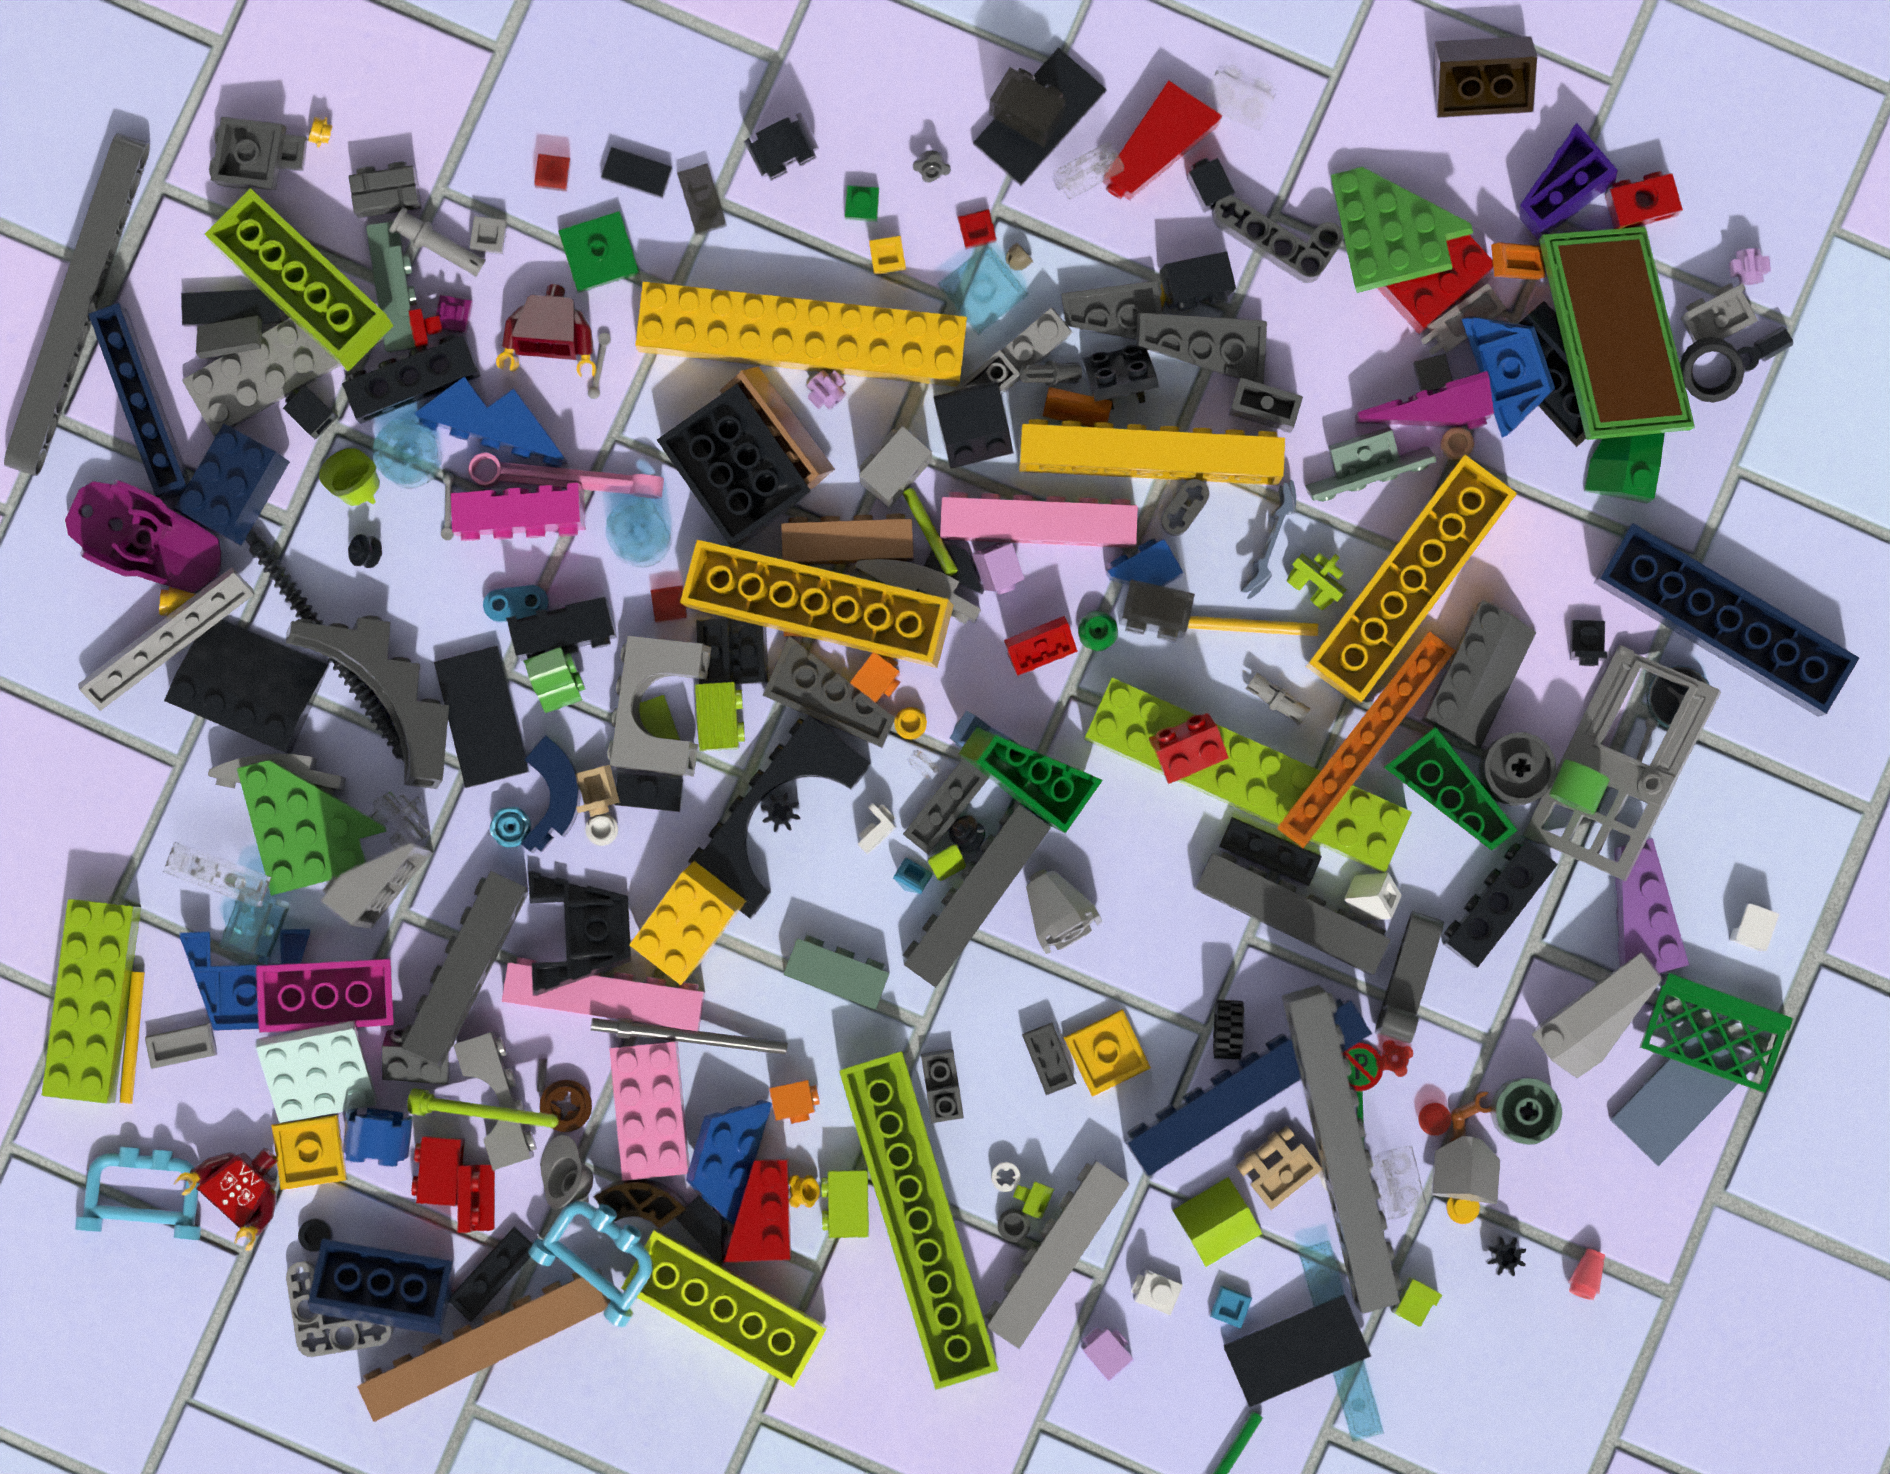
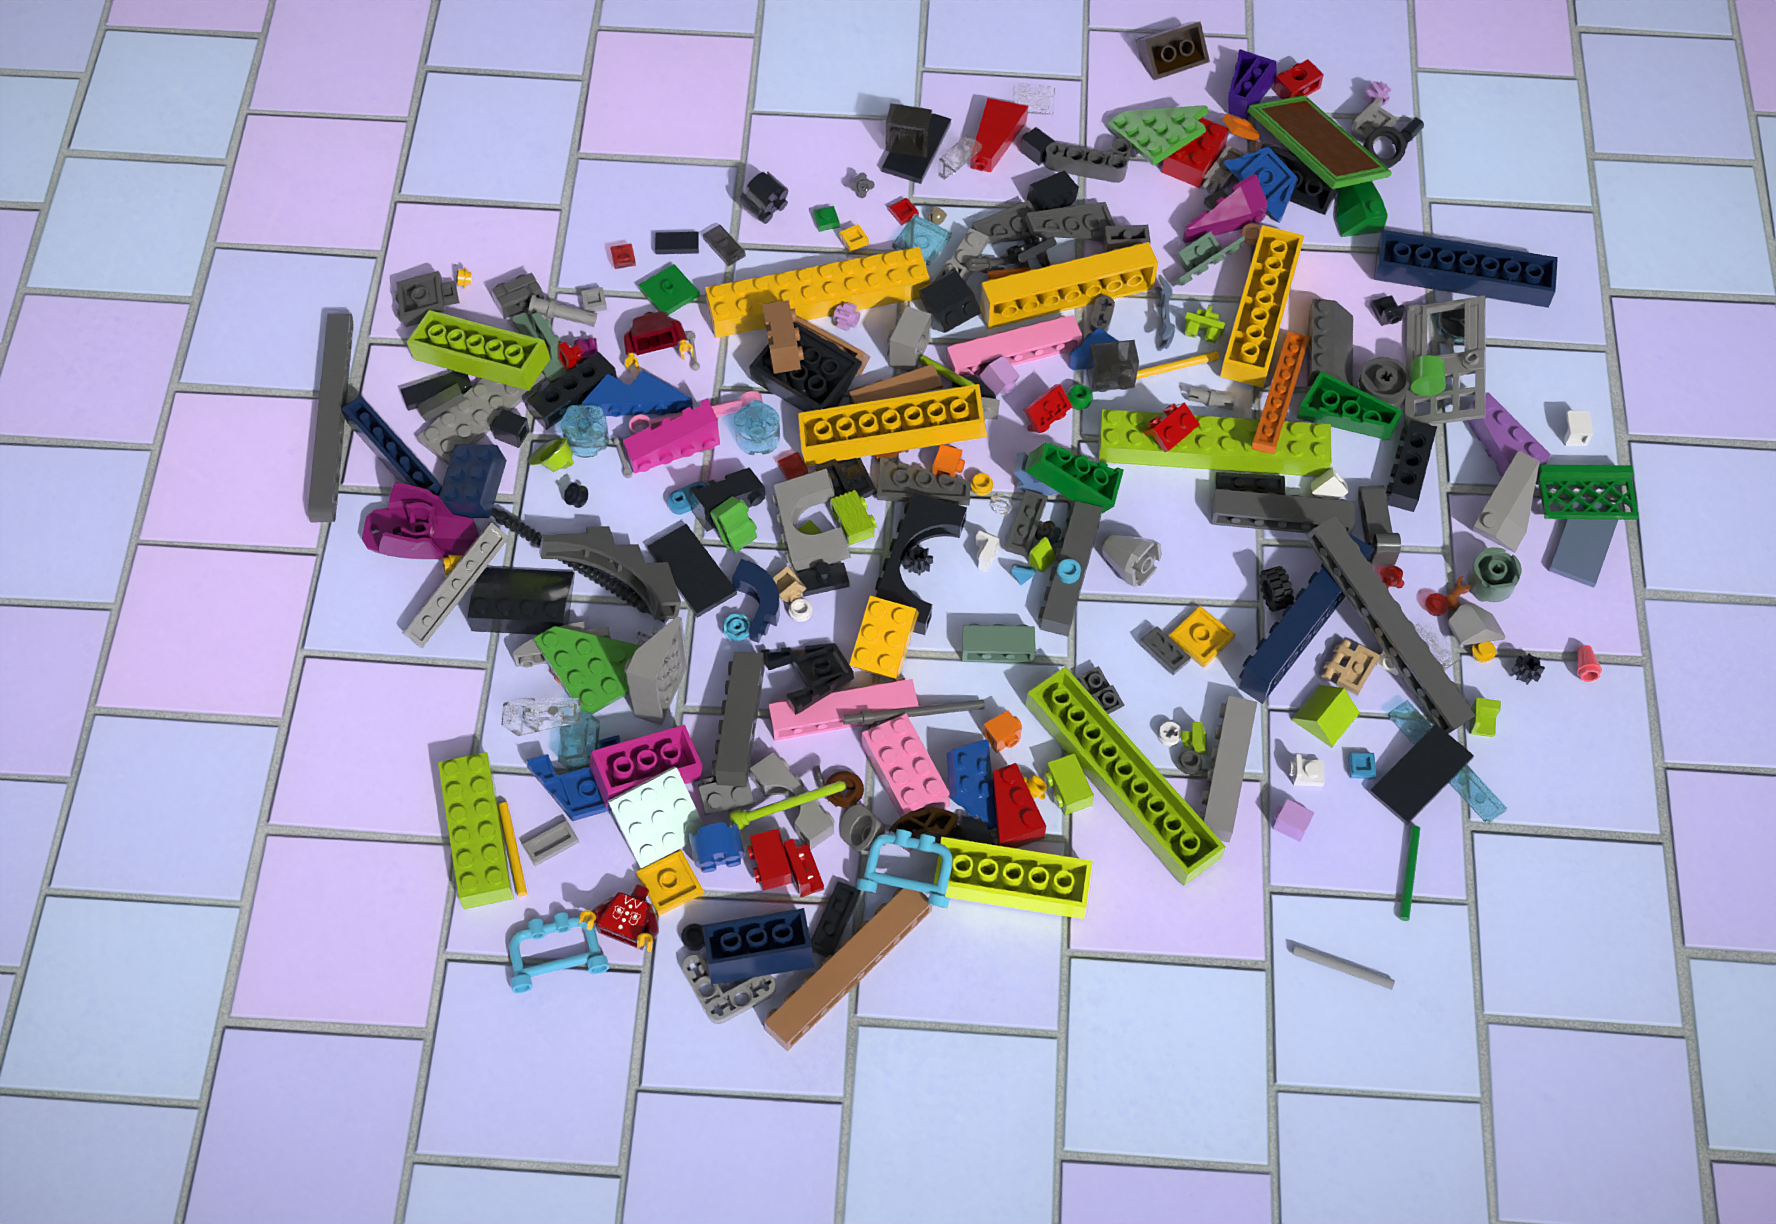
camera: 20 degrees left, 25 degrees down
none -> medium nougat wedge [762,300,804,374]
none -> medium azure tile [1057,559,1081,584]

